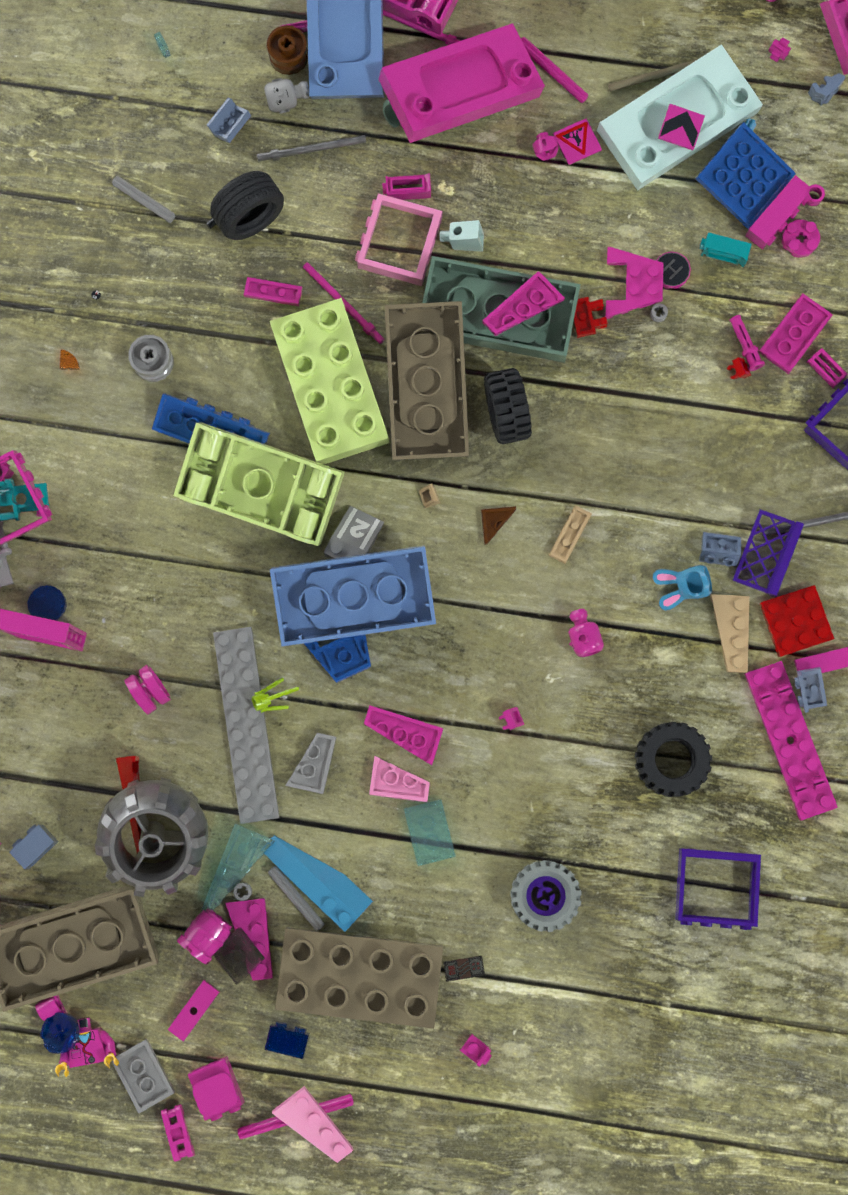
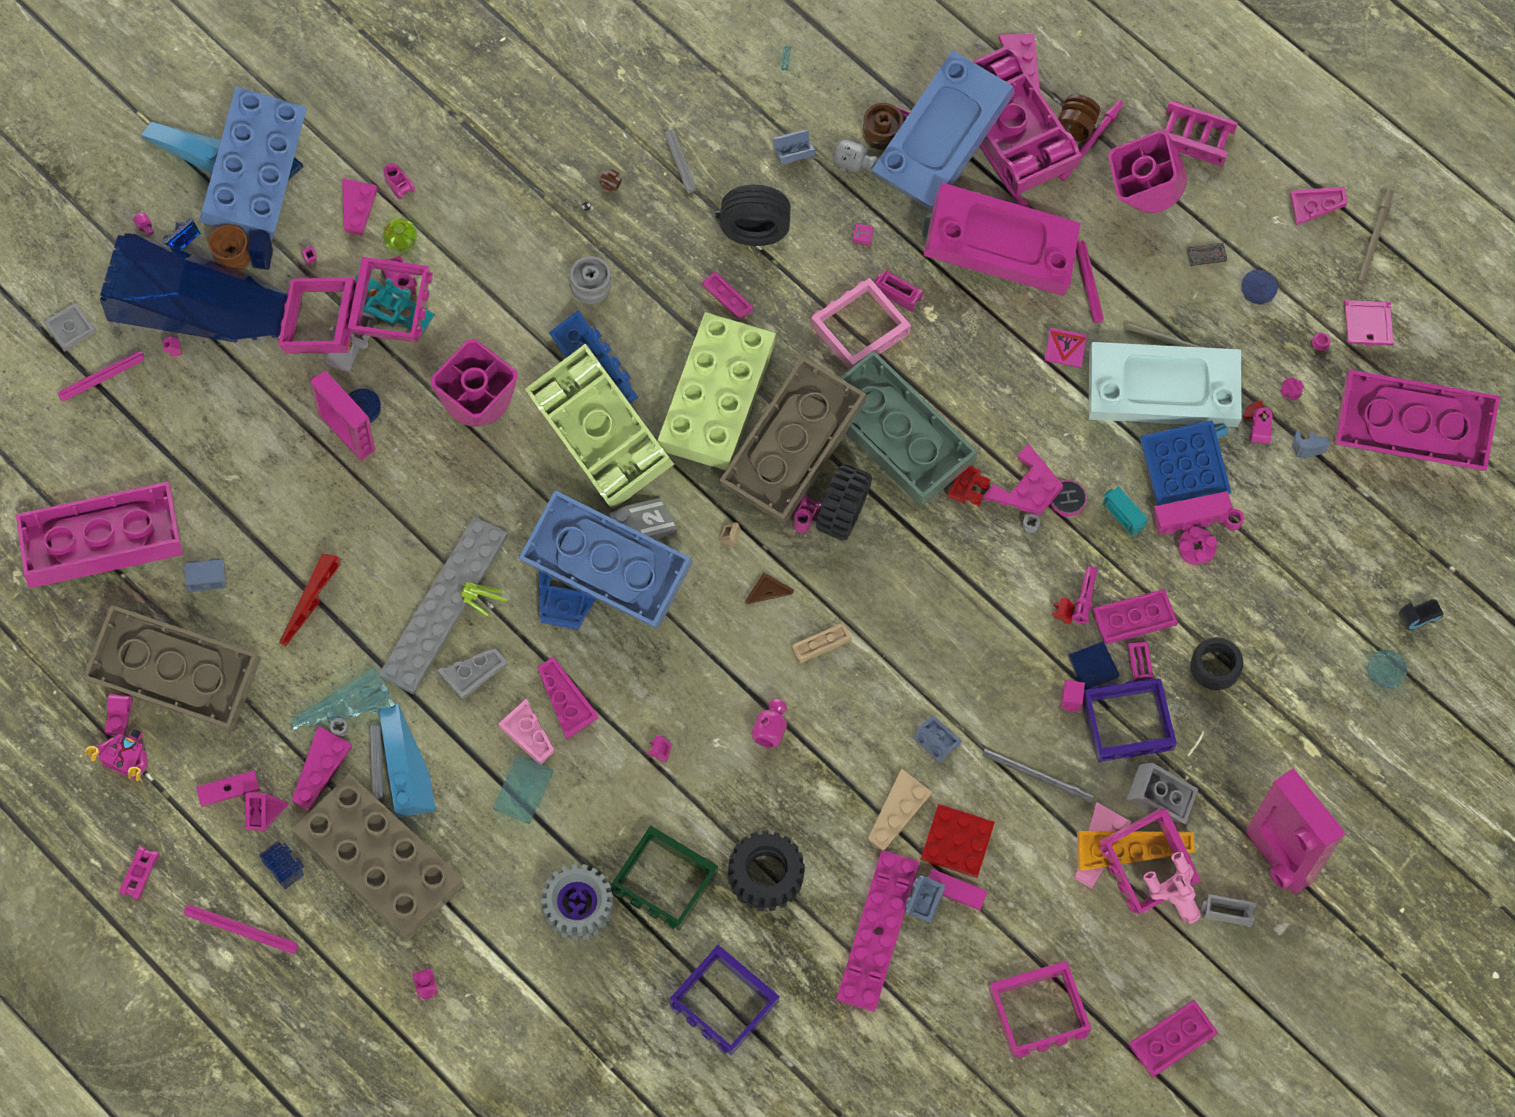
camera: 30 degrees right, 15 degrees down
clear blue tile [41,1012,79,1054] -> none
clear orange tile [60,350,80,370] -> none
flat silver wheel [95,777,208,897] -> none
light grey plate [112,1039,175,1113] -> none
dark pink wheel [124,665,171,715] -> none
dark pink piece [177,908,232,965] -> none
dark pink brick [187,1056,245,1121] -> none
clear smoke plate [214,928,265,985] -> none
flat silver bar [257,135,366,162] -> none
bright pink wing [272,1086,353,1163] -> none
dark pink bar [303,262,385,344] -> none
light aqua torso [440,220,484,251] -> none
clear smoke tile [443,955,485,982] -> none
dark pink wing [482,271,565,336] -> none
dark pink piece [532,132,559,161] -> none
dark azure piece [652,565,712,611] -> none
dark pink piece [658,104,705,151] -> none
dark purple fence [732,509,804,597] -> none
none -> dark pink slope [245,792,289,831]
none -> dark pink piece [431,339,517,427]
none -> reddish brown gear [599,169,622,193]
none -> dark green window [611,825,718,931]
none -> dark pink piece [793,494,823,533]
none -> dark pink tile [853,224,874,245]
none -> dark pink brick [1061,680,1085,712]
none -> clear blue tile [1068,641,1120,690]
none -> red tile [1243,400,1263,419]
none -> dark pink piece [1250,408,1273,444]

